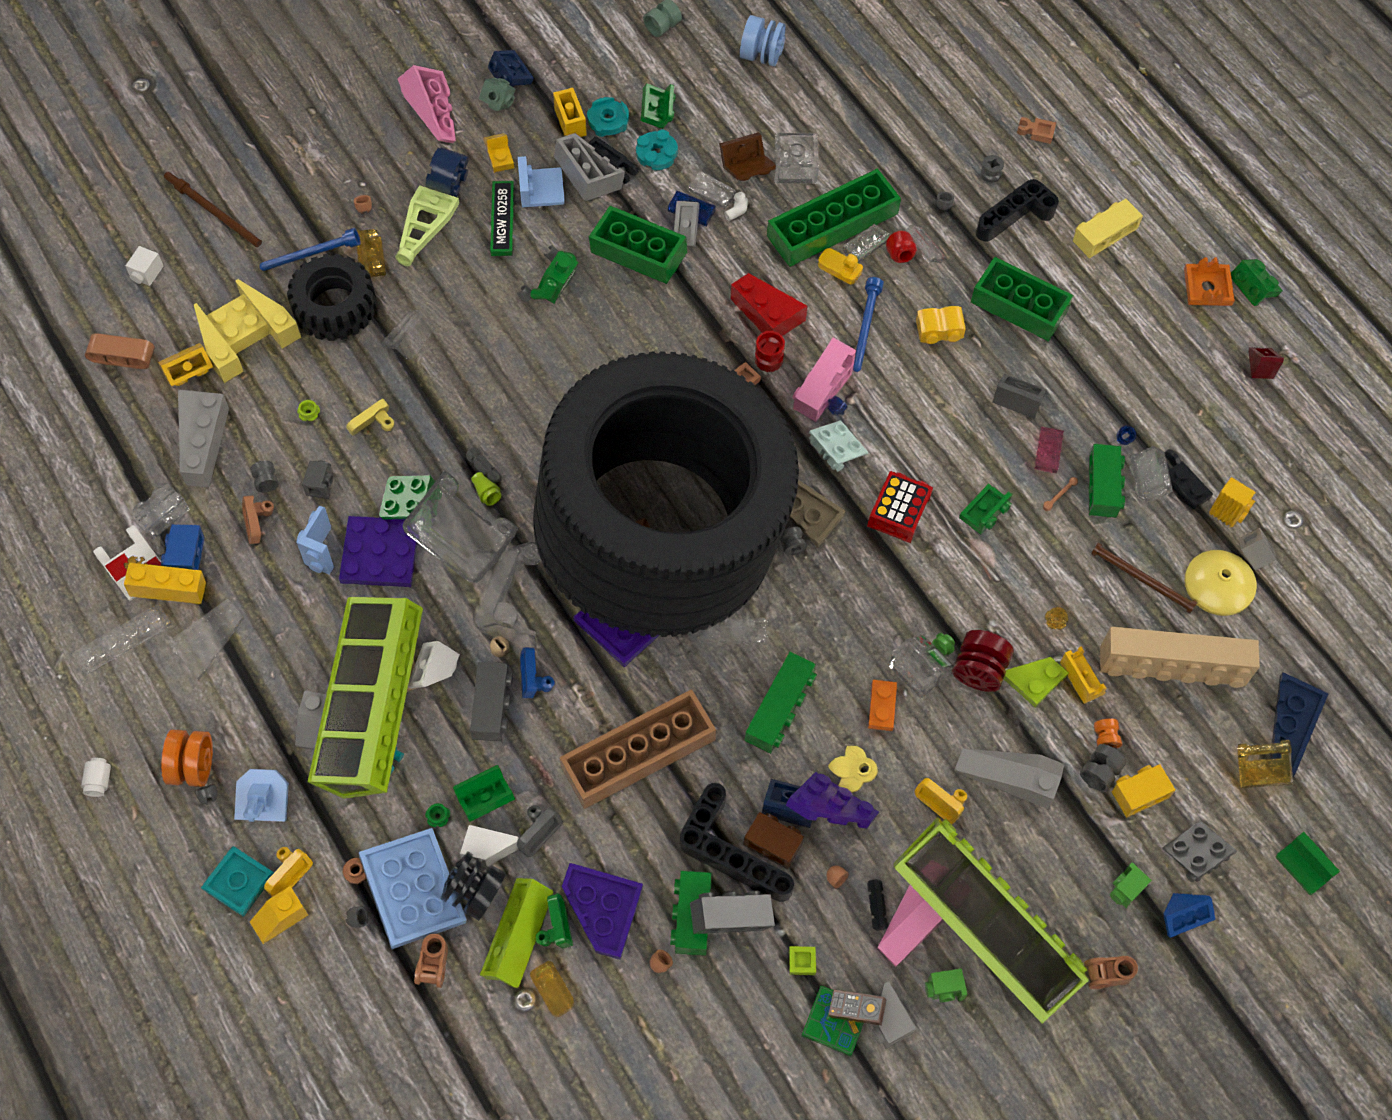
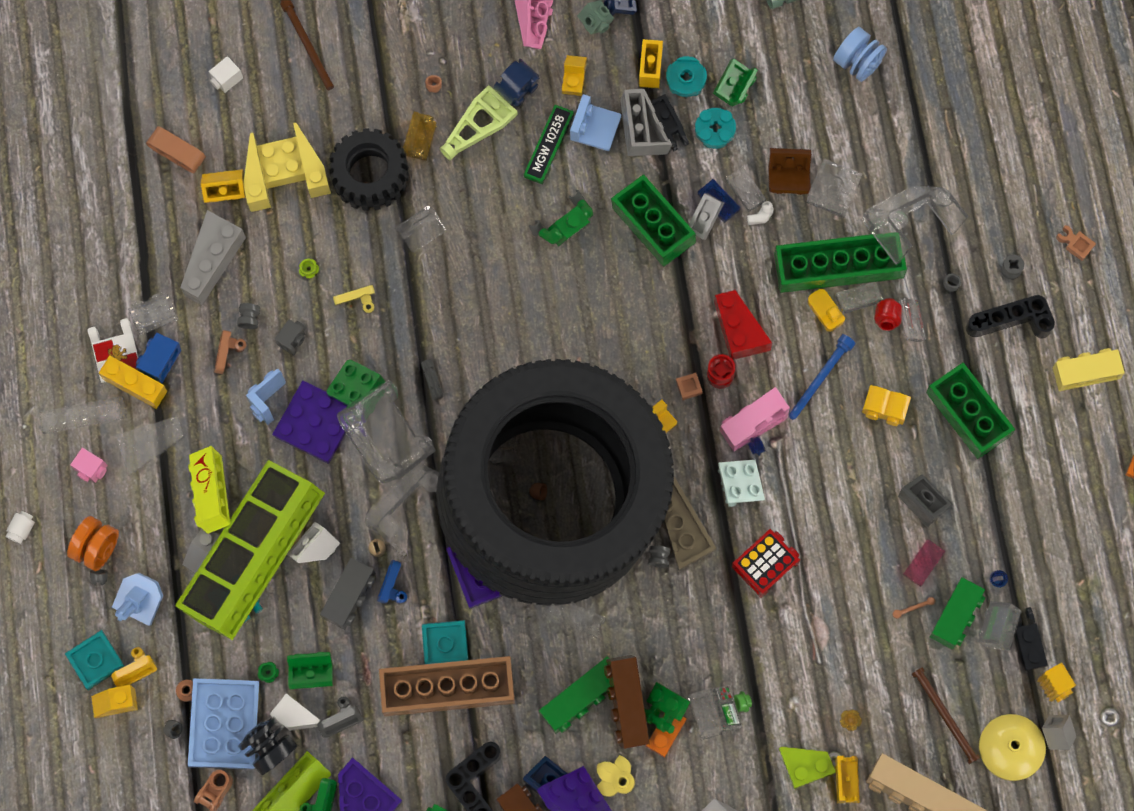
camera: 30 degrees right, 10 degrees up
blue piece [259,228,361,271] -> none
lime cone [471,472,501,506] -> none
dark red wheel [952,630,1014,692] -> none
green bracket [959,483,1013,535] -> none
none -> bright pink brick [70,448,108,483]
none -> neon yellow brick [188,446,230,534]
none -> teal plate [422,620,468,664]
none -> reddish brown brick [604,655,650,749]
none -> green plate [644,682,691,734]
none -> clear windscreen [863,185,969,264]

